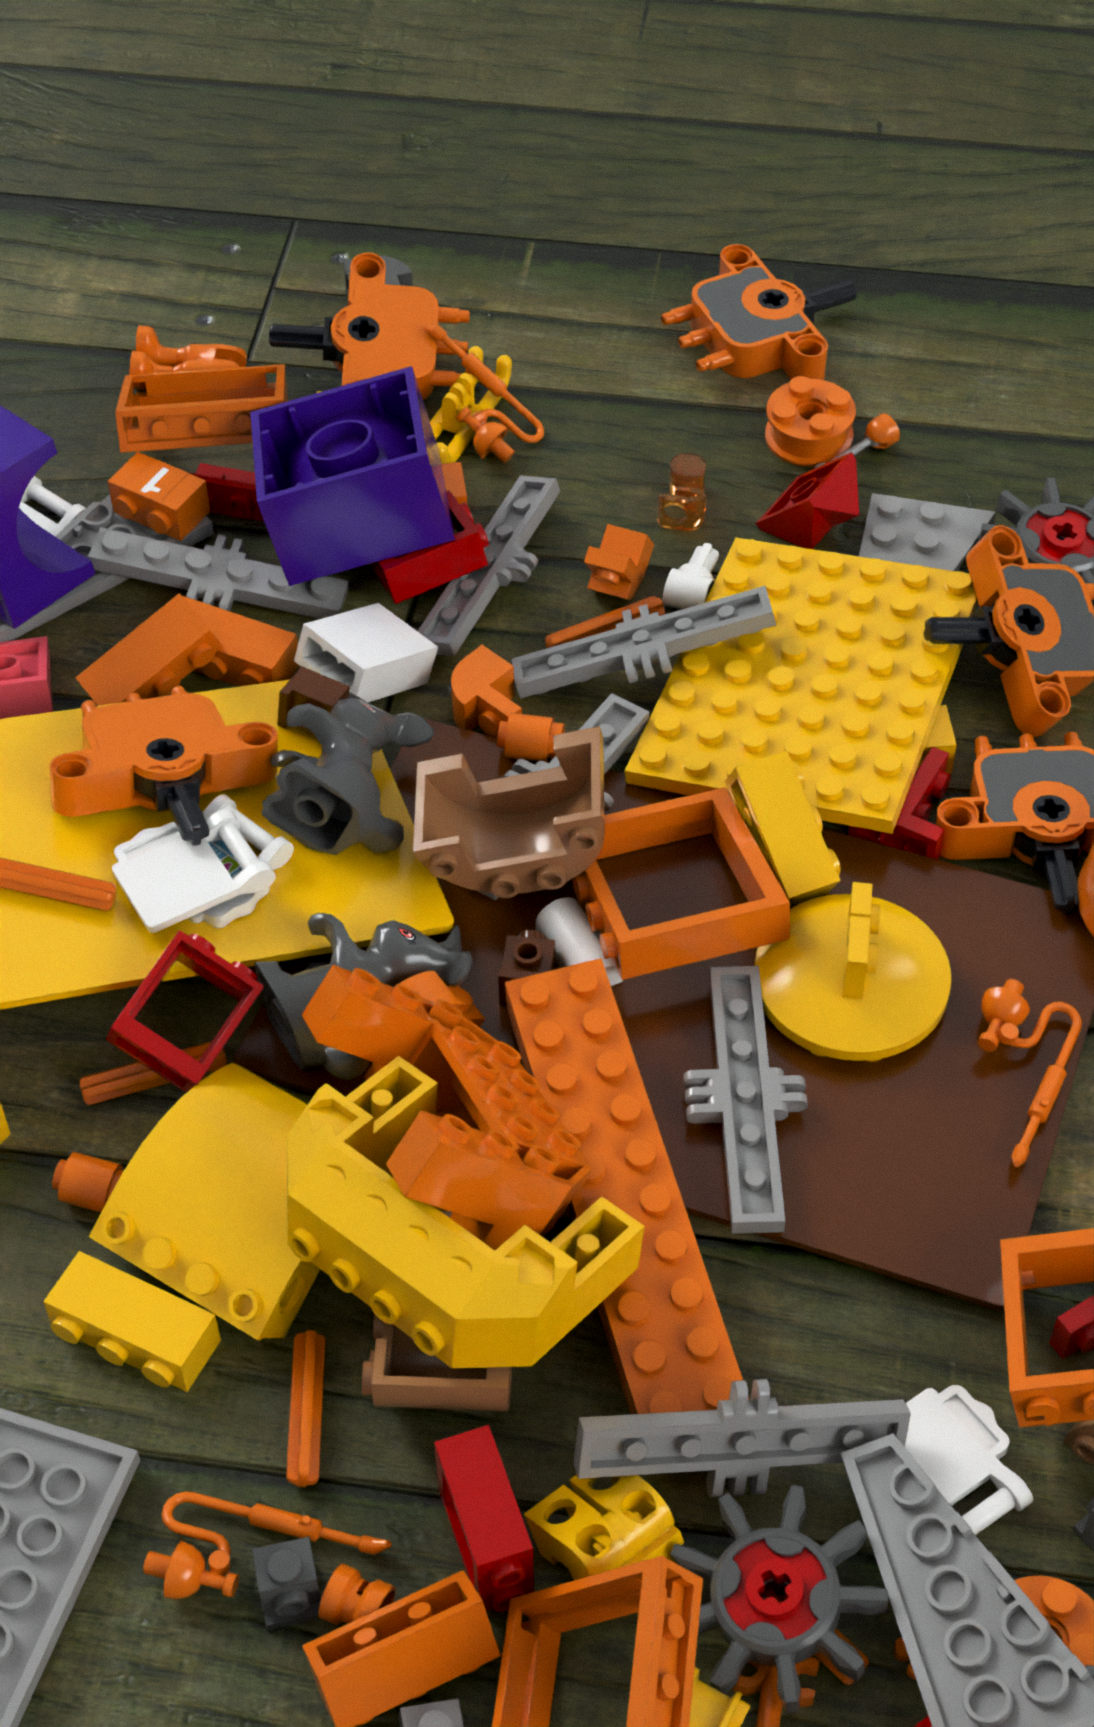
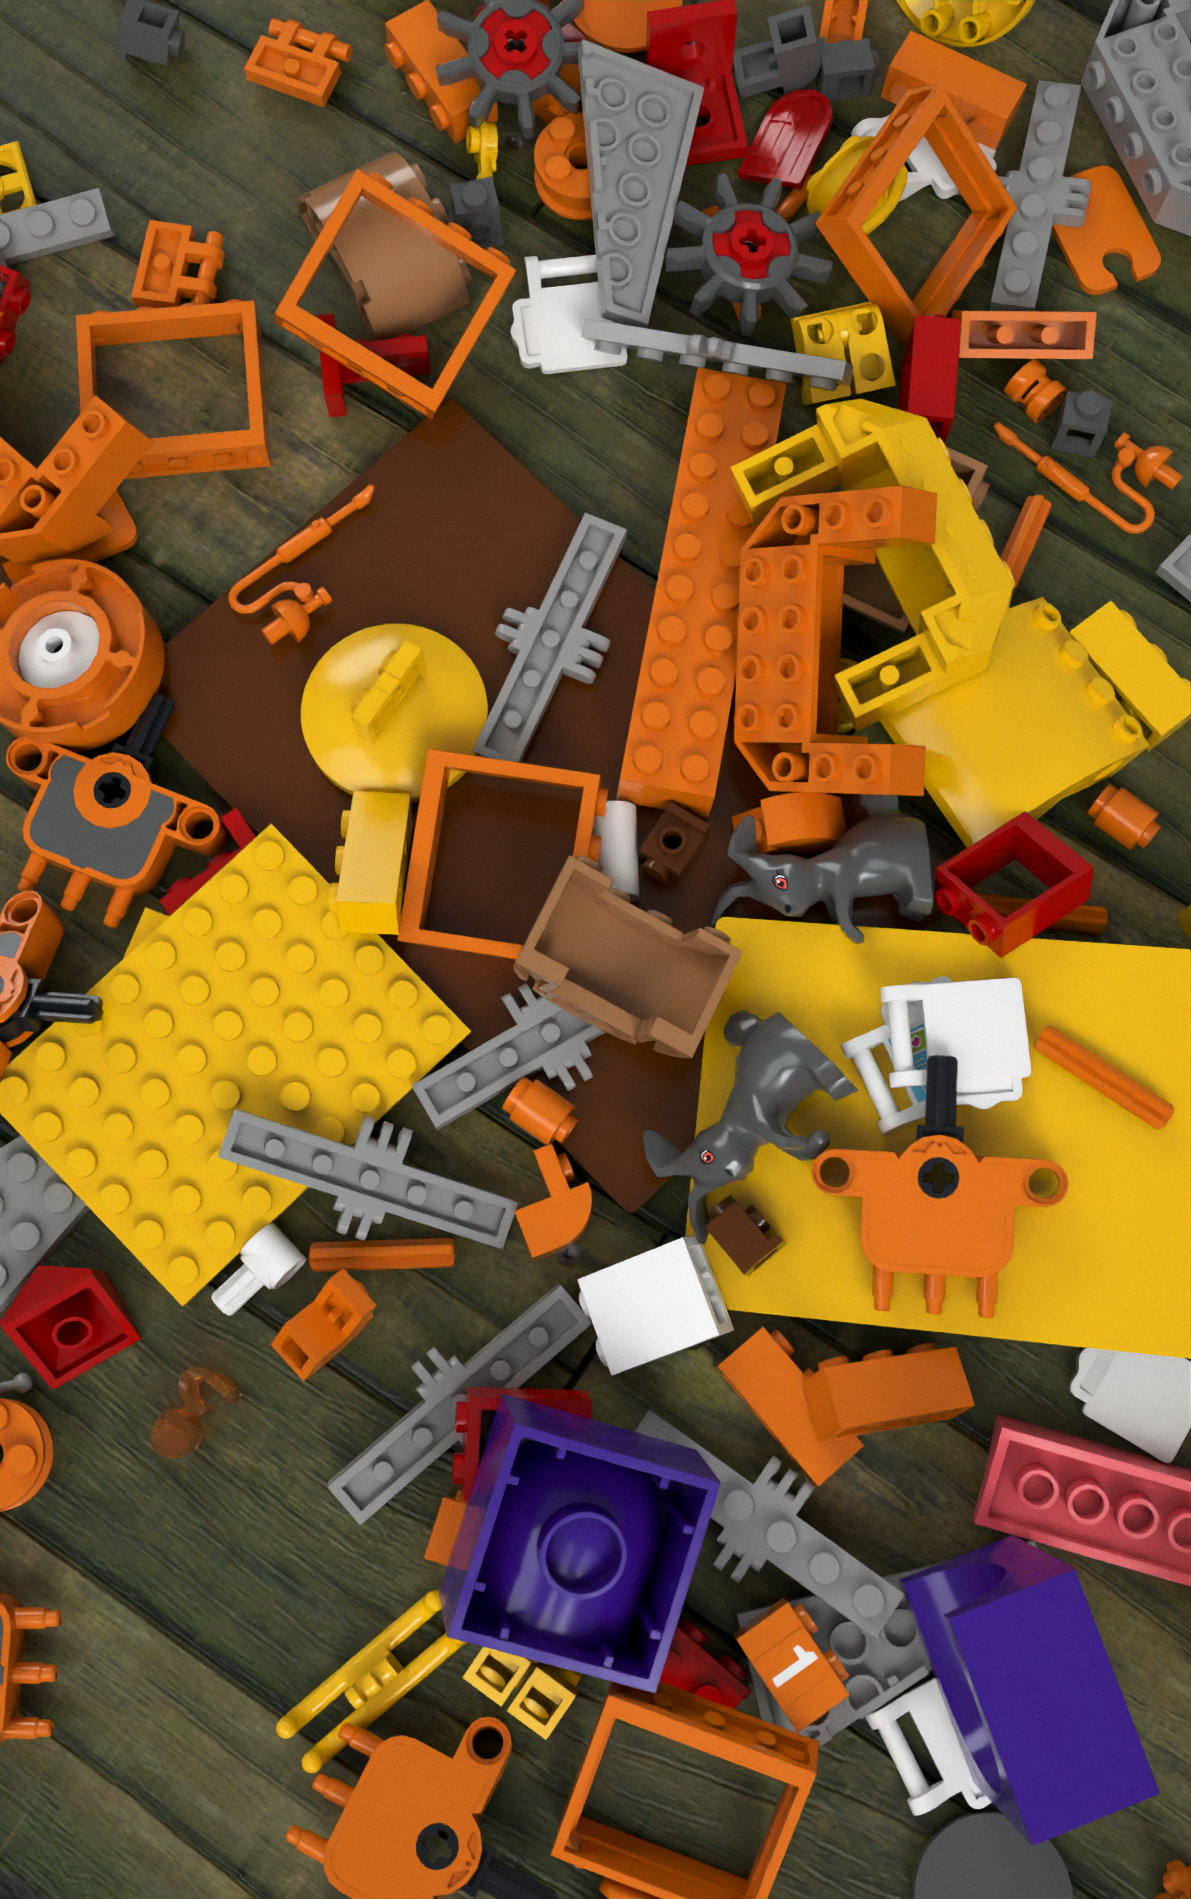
camera: 155 degrees left, 25 degrees up
orange piece [424,325,544,463] -> none

